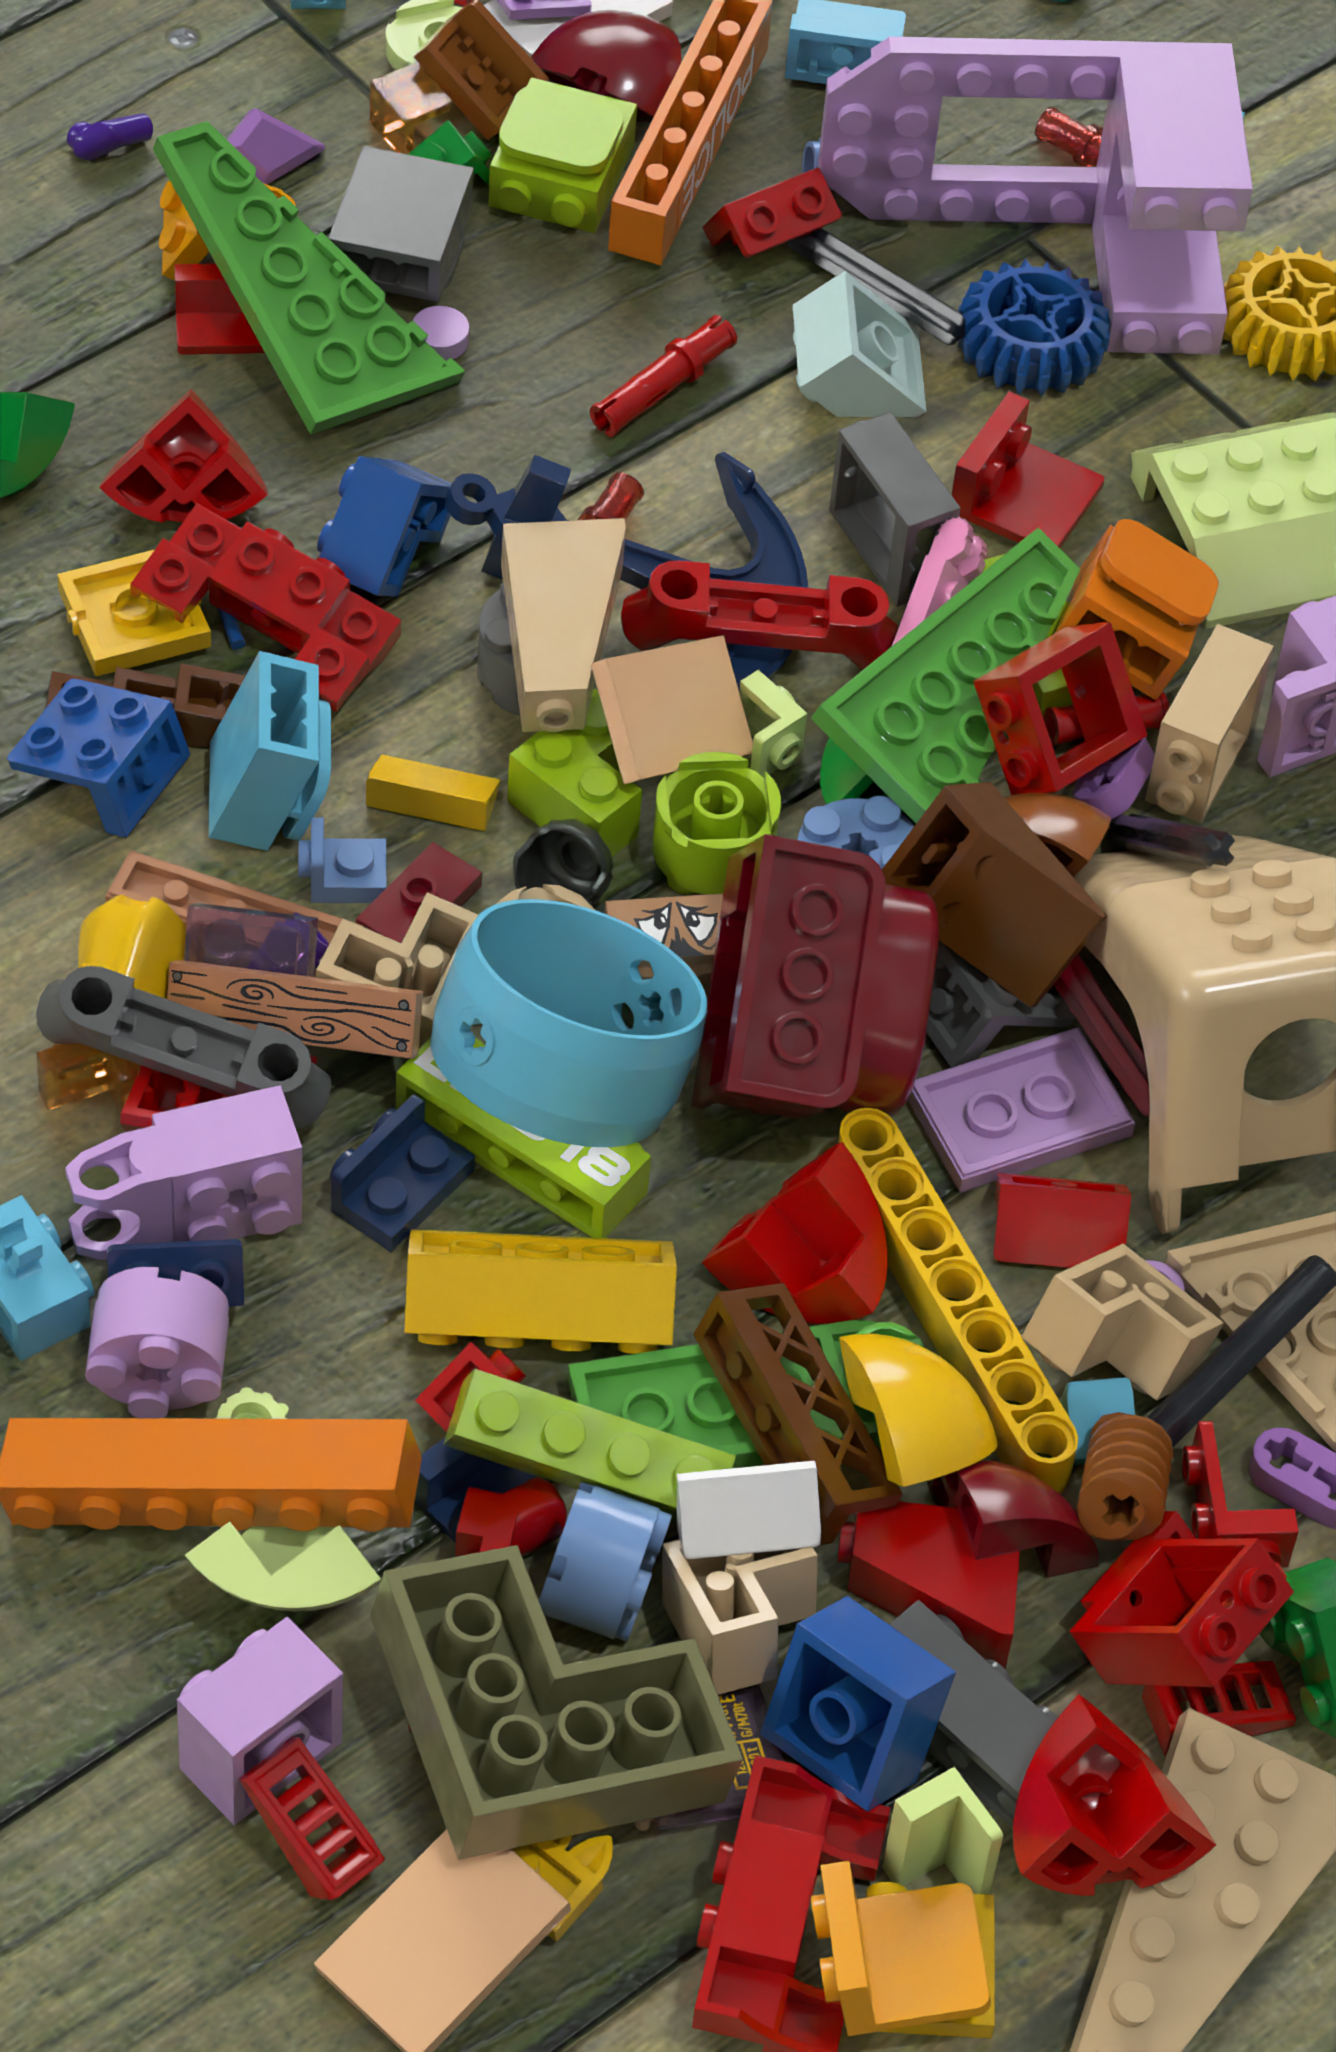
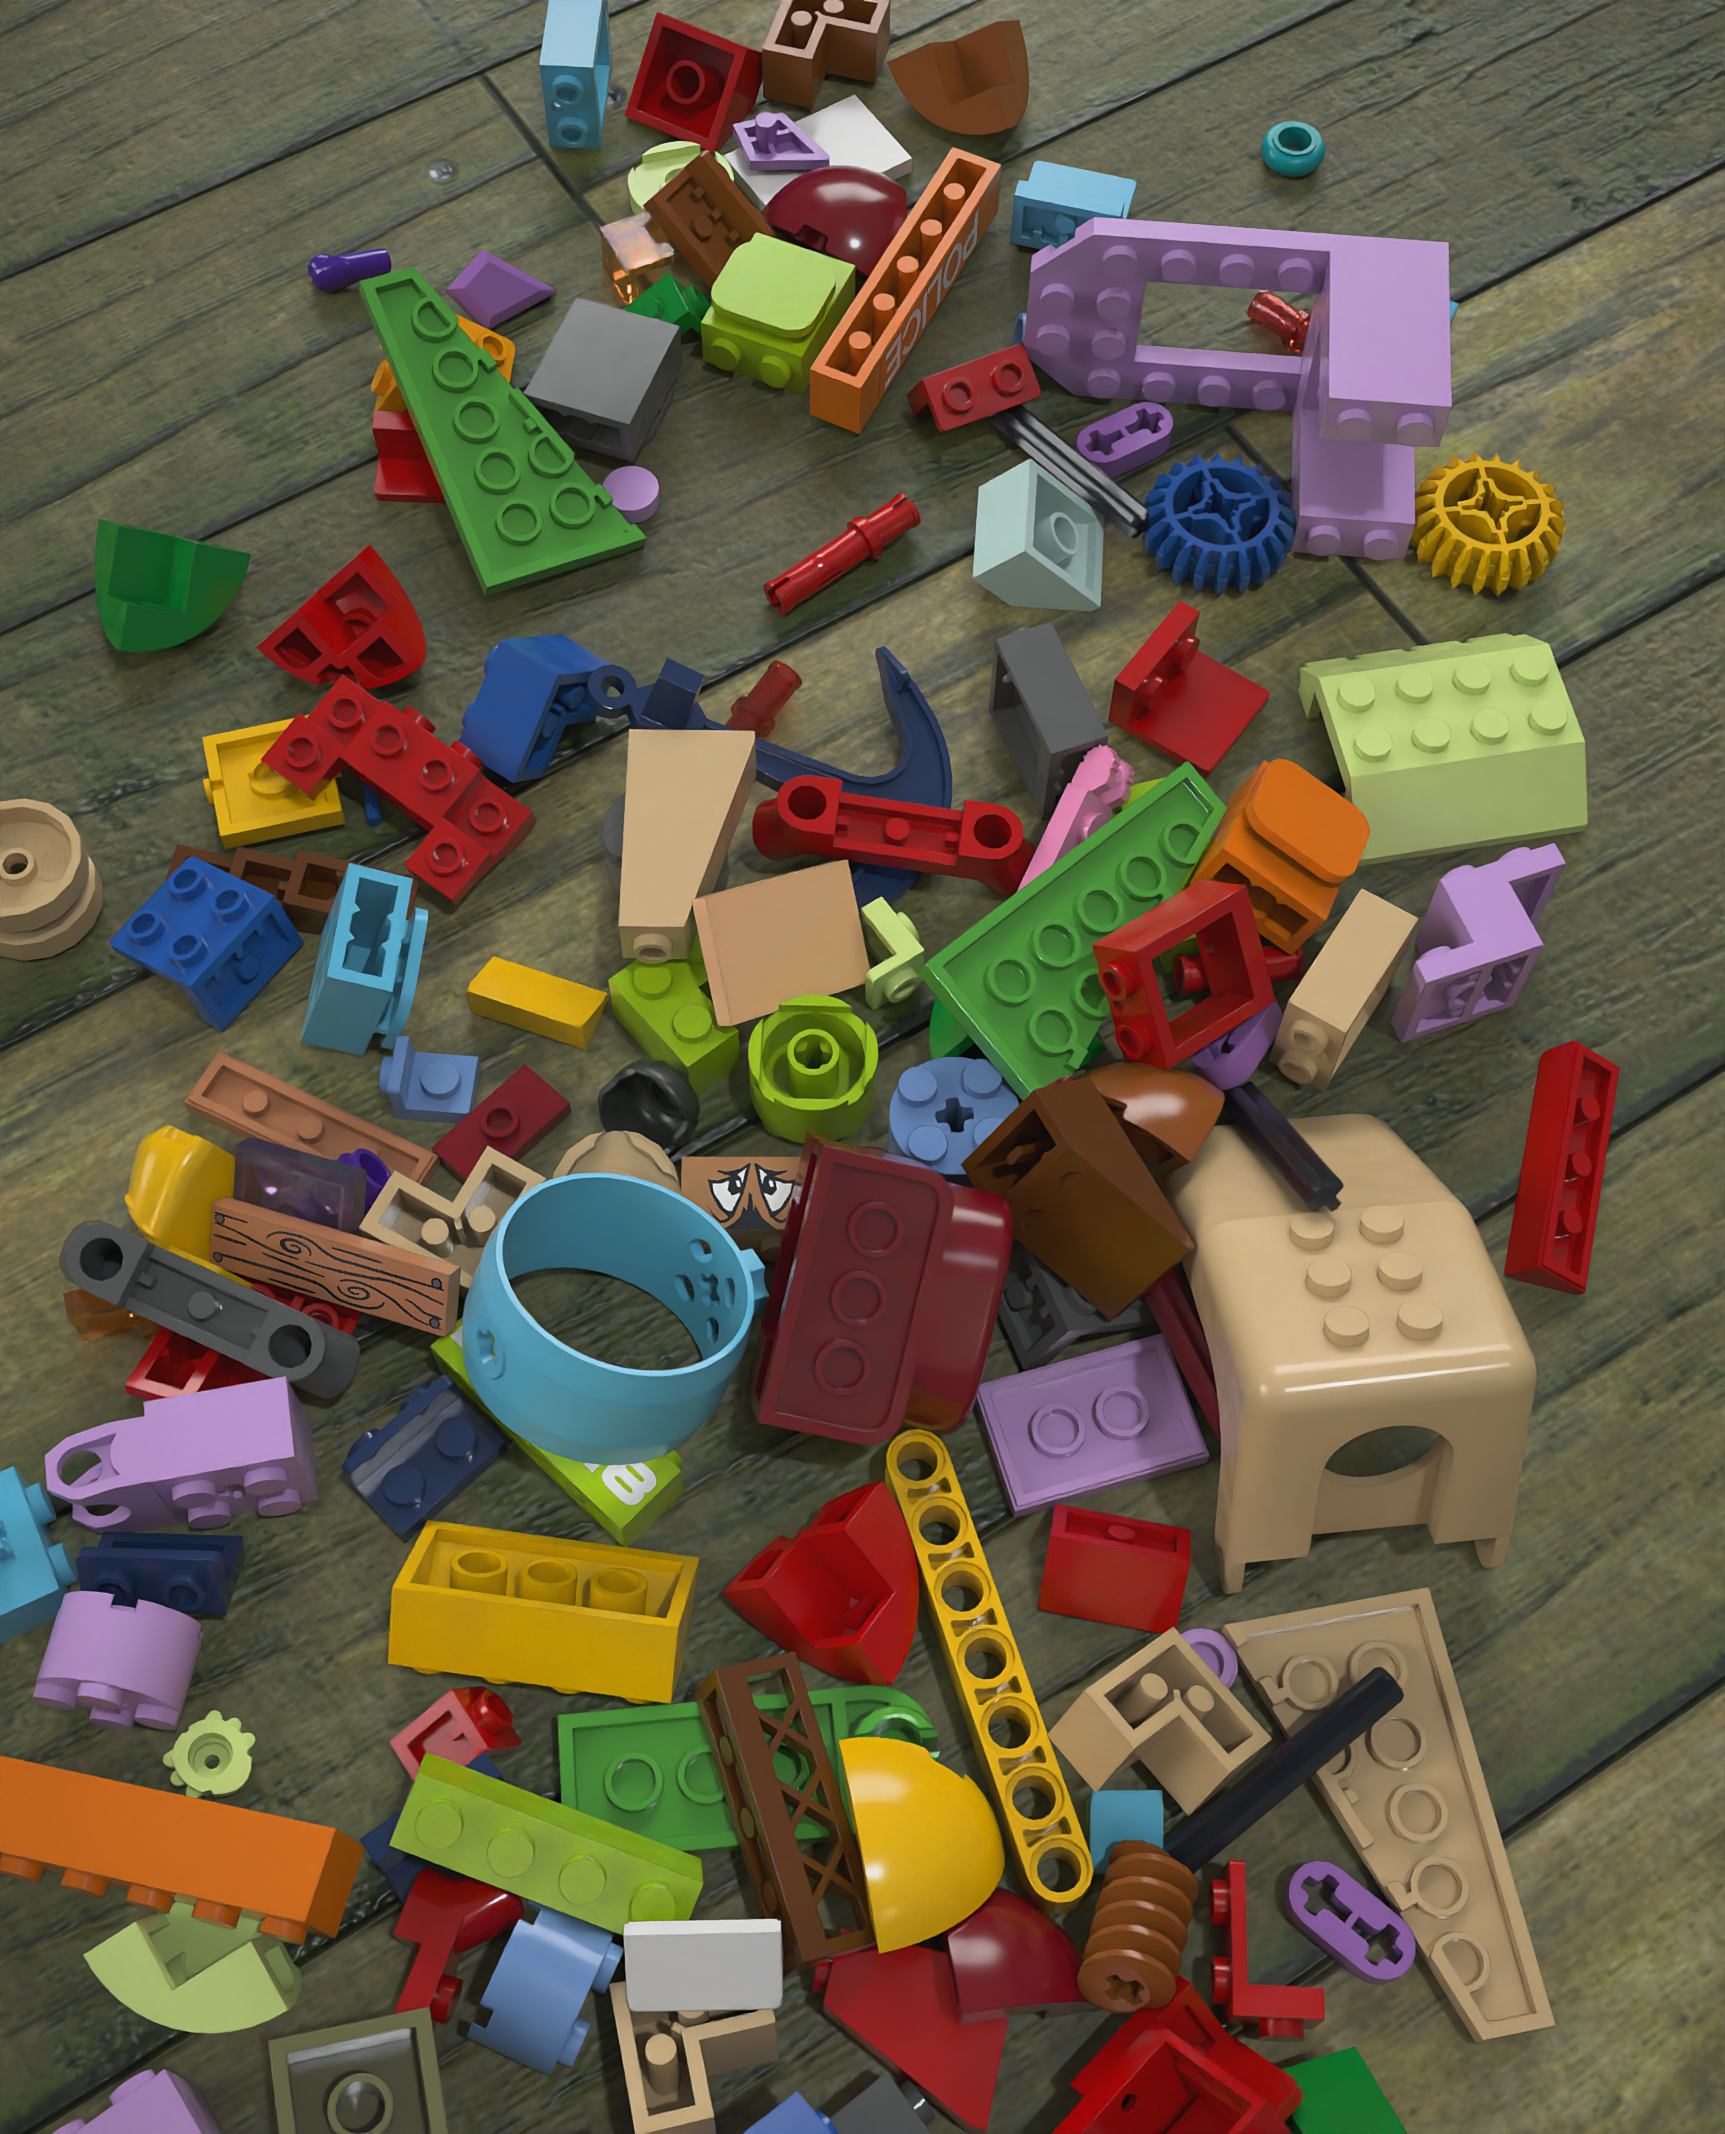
camera: 10 degrees right, 10 degrees up
none -> medium lavender beam [1076,402,1173,478]

